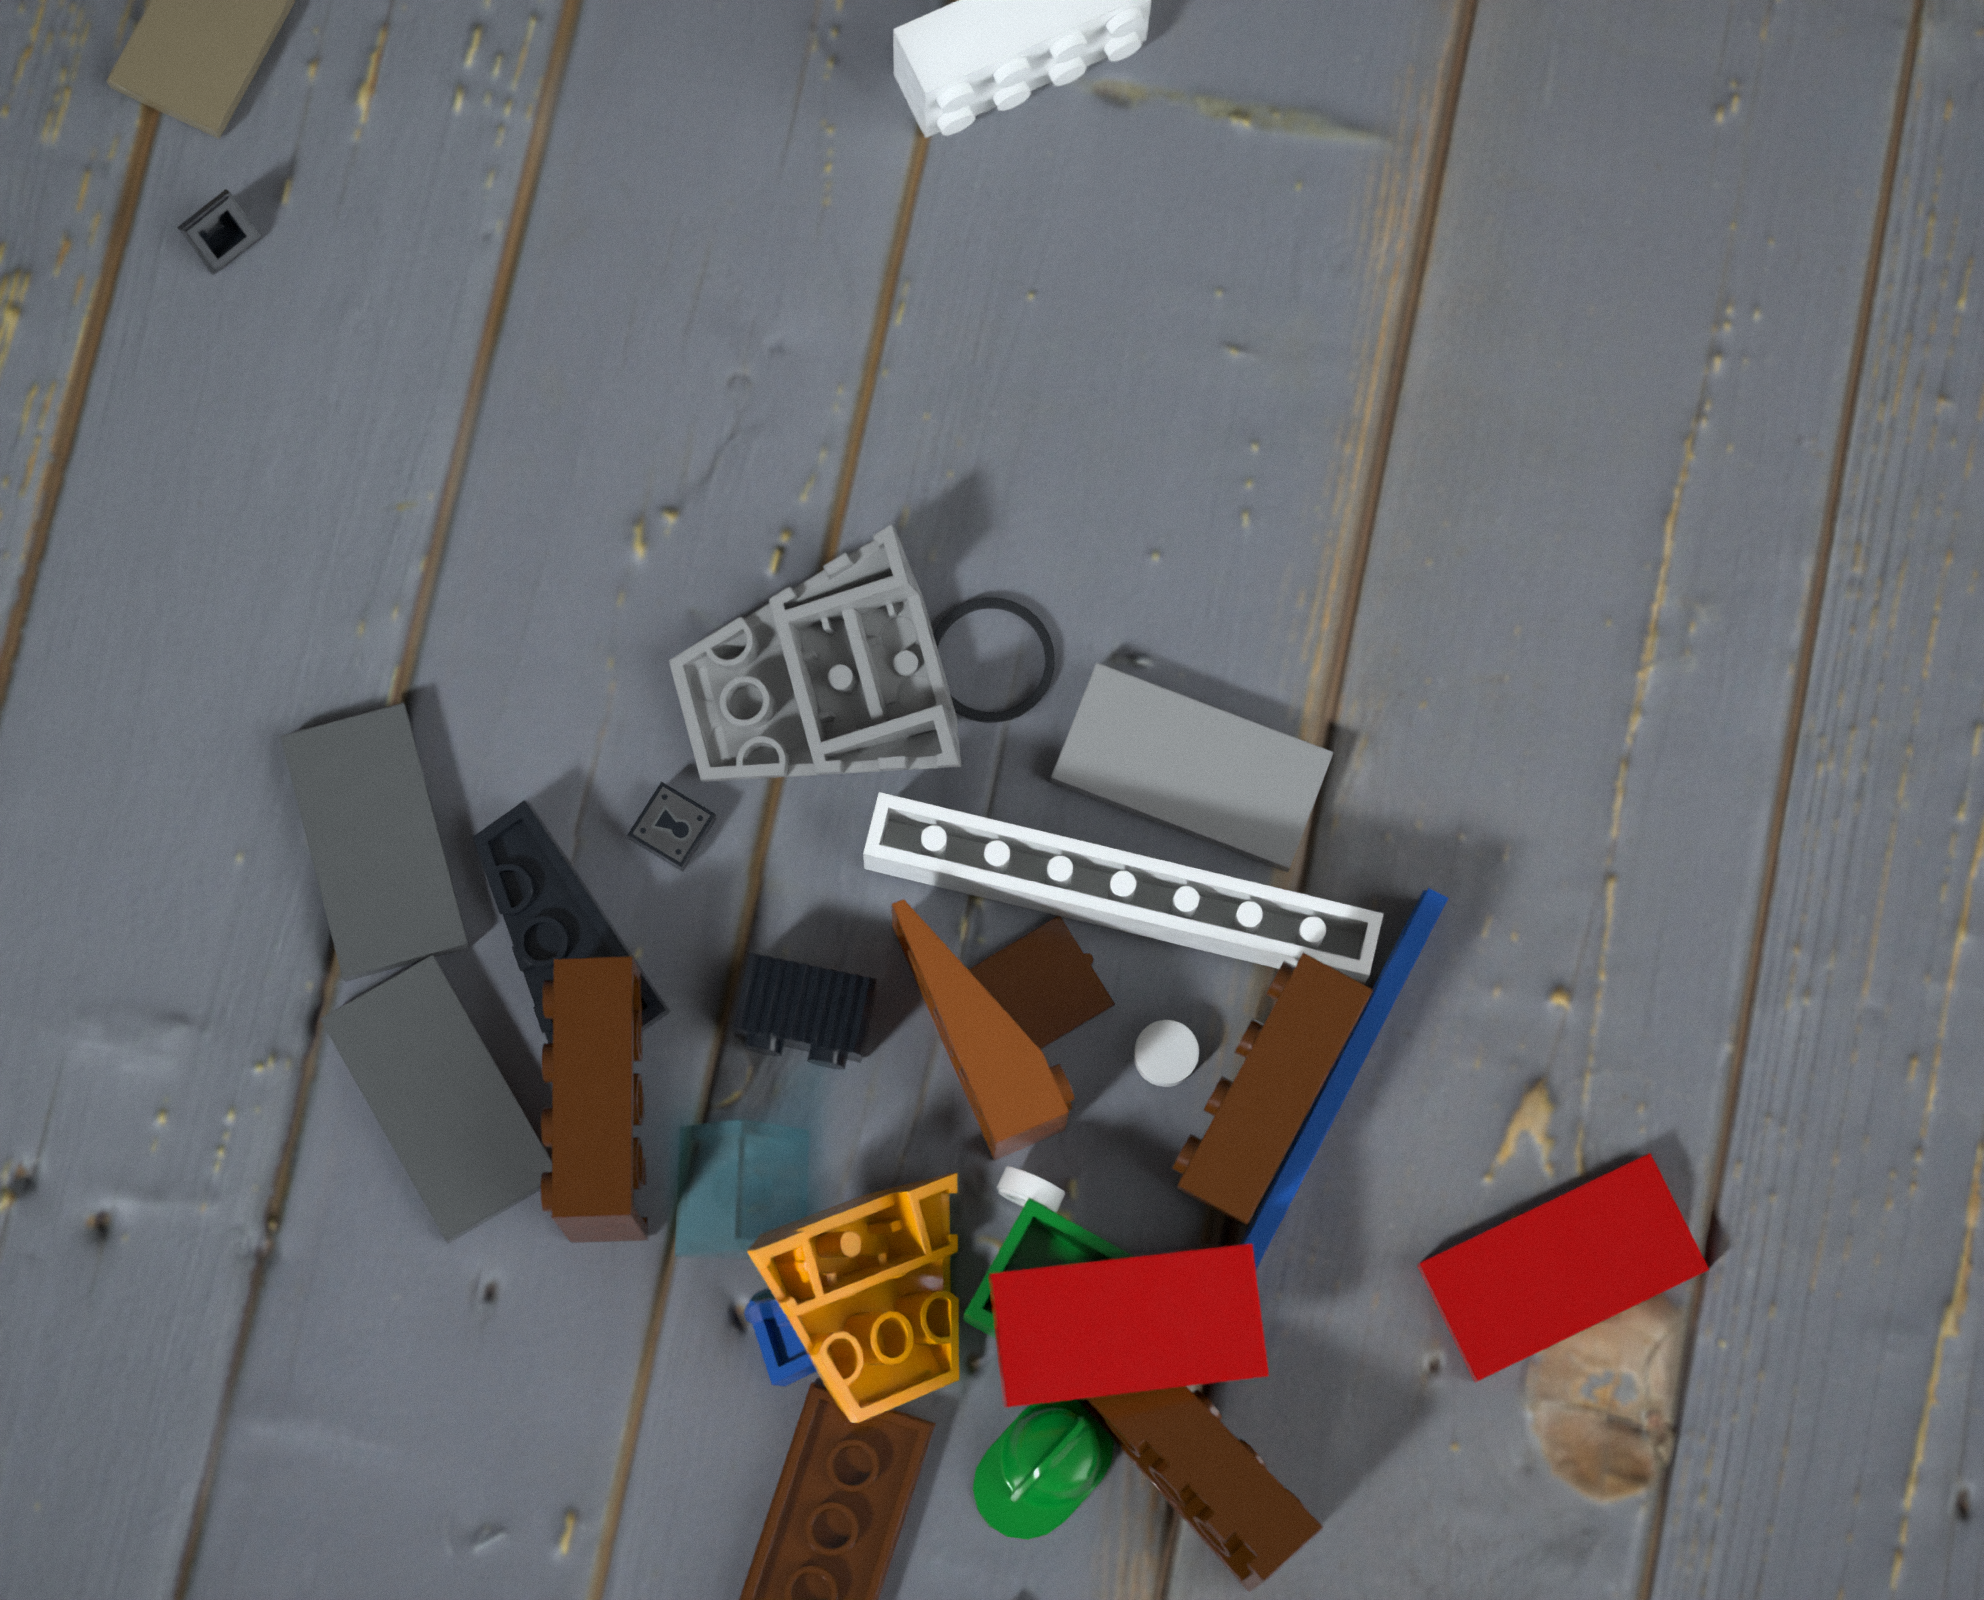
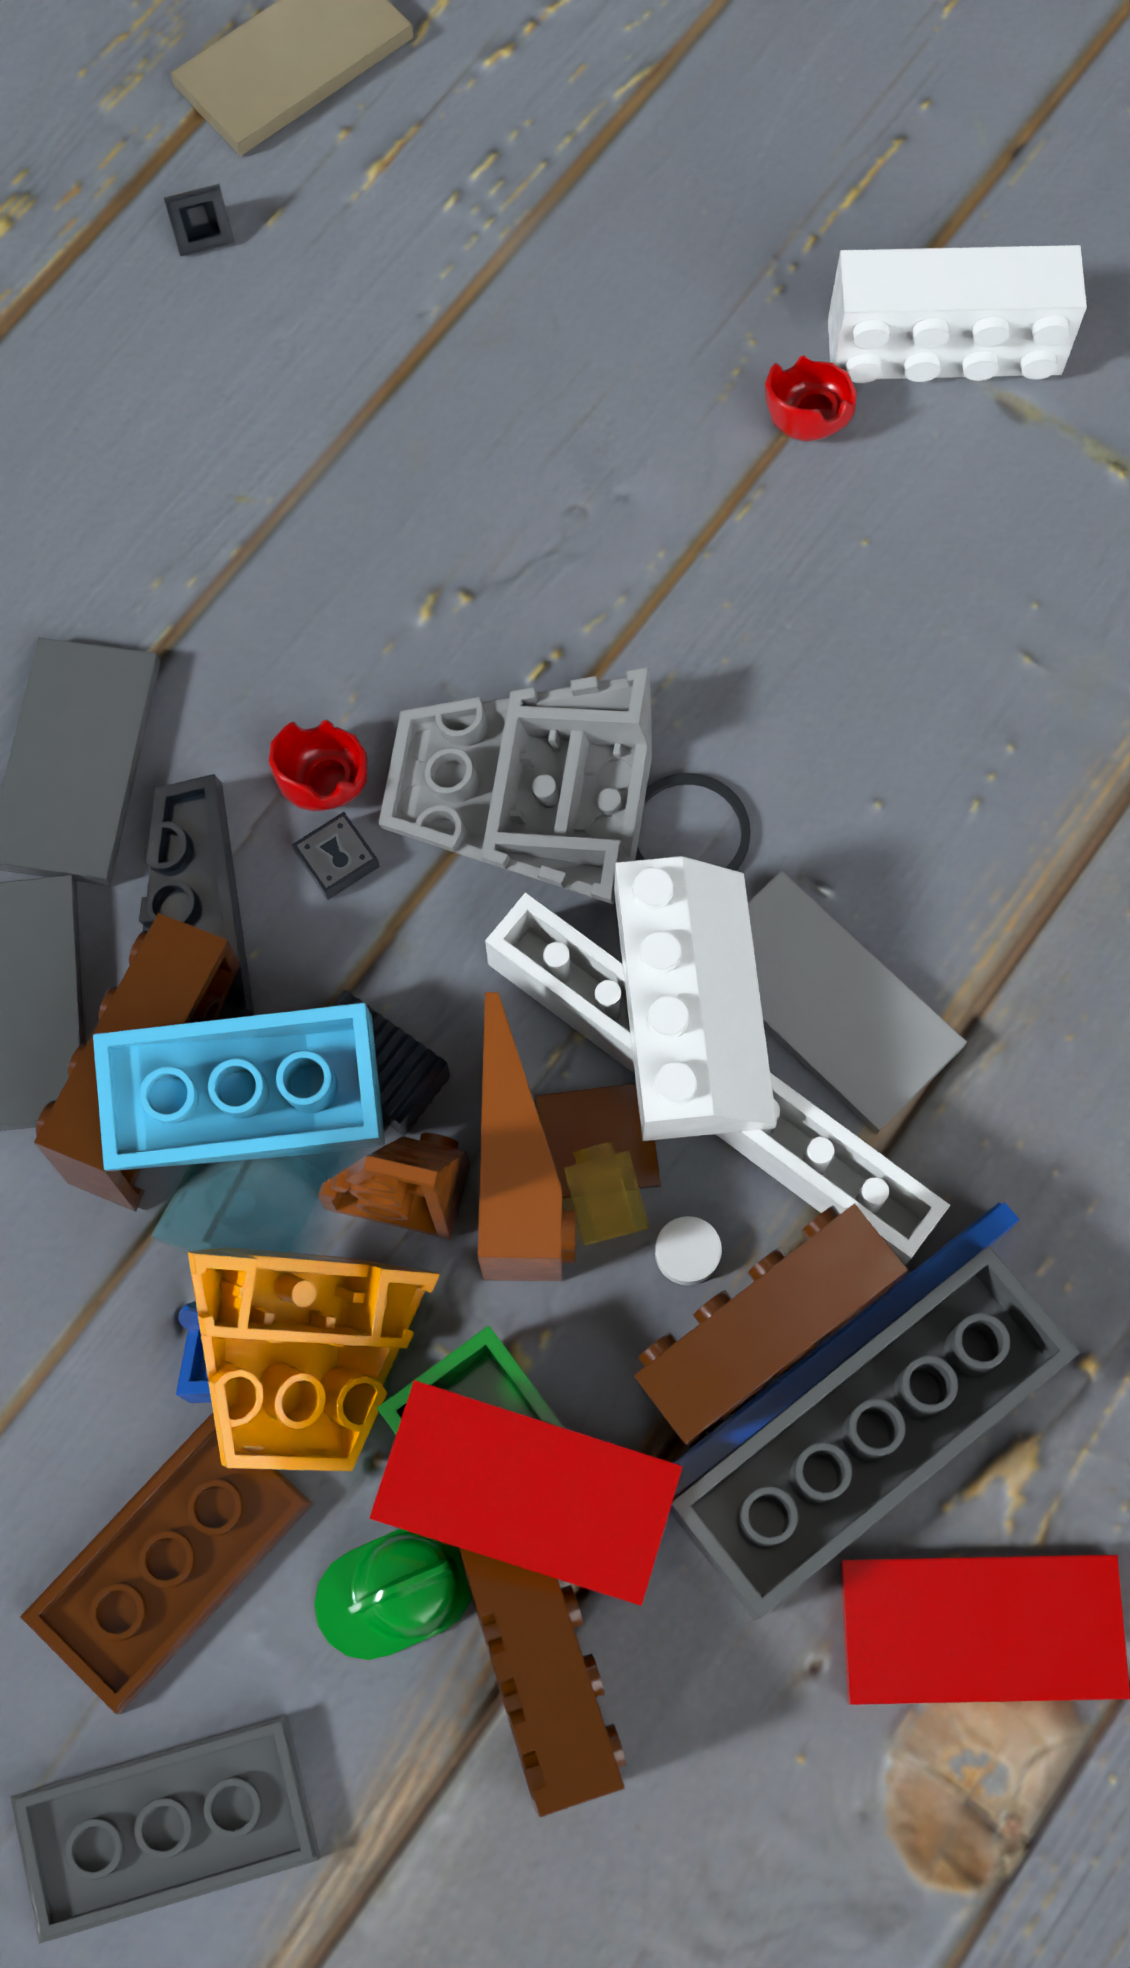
camera: 30 degrees right, 5 degrees down
white tile [997,1166,1065,1213] -> none
none -> medium azure slope [93,1003,385,1171]
none -> red hair [268,720,368,811]
none -> dark orange wedge [318,1132,470,1240]
none -> clear yellow brick [564,1142,649,1245]
none -> white slope [614,856,777,1141]
none -> dark grey brick [670,1245,1080,1620]
none -> red hair [765,355,857,442]

